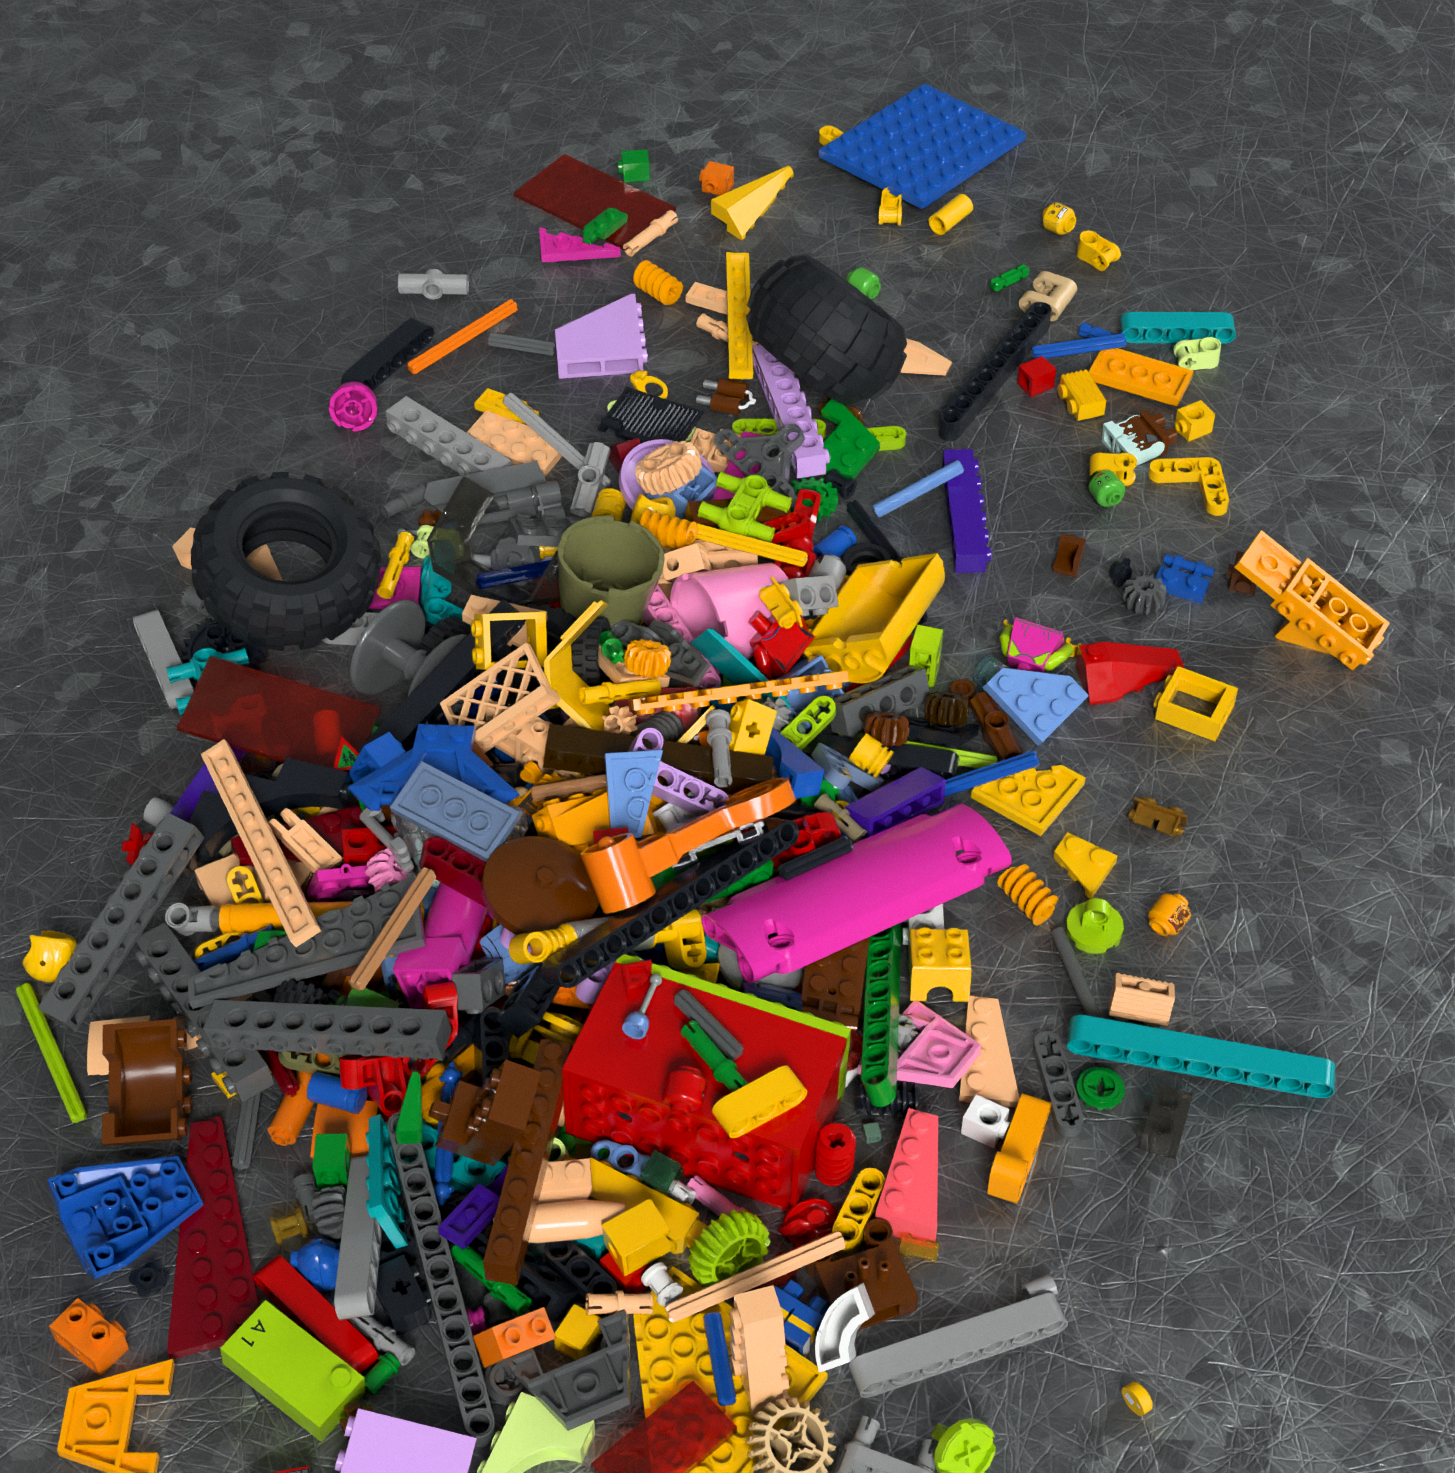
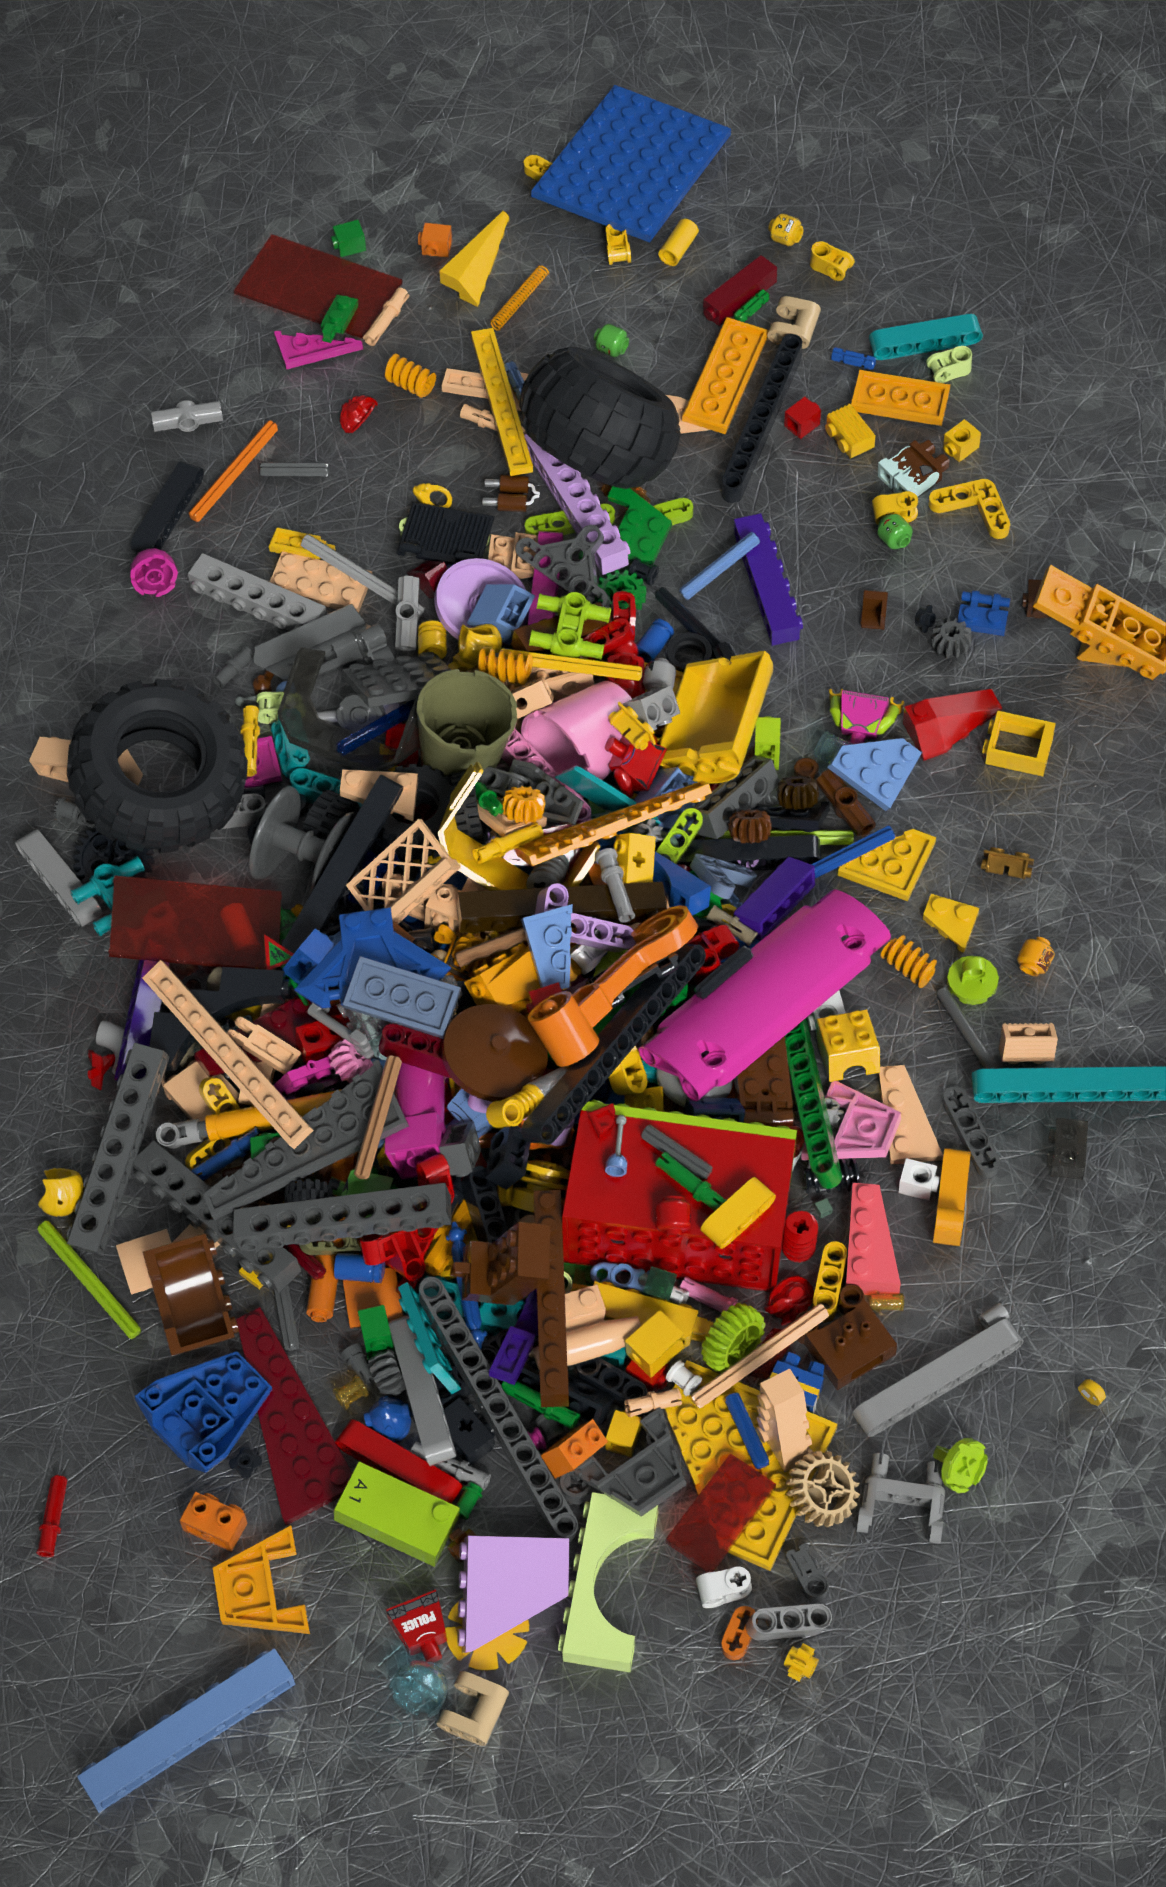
camera: 10 degrees left, 10 degrees up
green slope [396,1072,423,1144] -> none
yellow window [471,612,547,670] -> none
lavender slope [555,294,647,379] -> none
light nougat gear [602,706,638,735] -> none
light nougat gear [635,441,702,495] -> none
white brick [815,1283,875,1373] -> none
yellow piece [848,733,894,779] -> none
blue axle [1032,333,1126,359] -> none
green gear [1076,1067,1125,1112] -> none
none -> red hat [340,395,378,433]
none -> light orange piece [490,265,549,331]
none -> light orange tile [682,317,769,435]
none -> dark red brick [703,255,777,326]

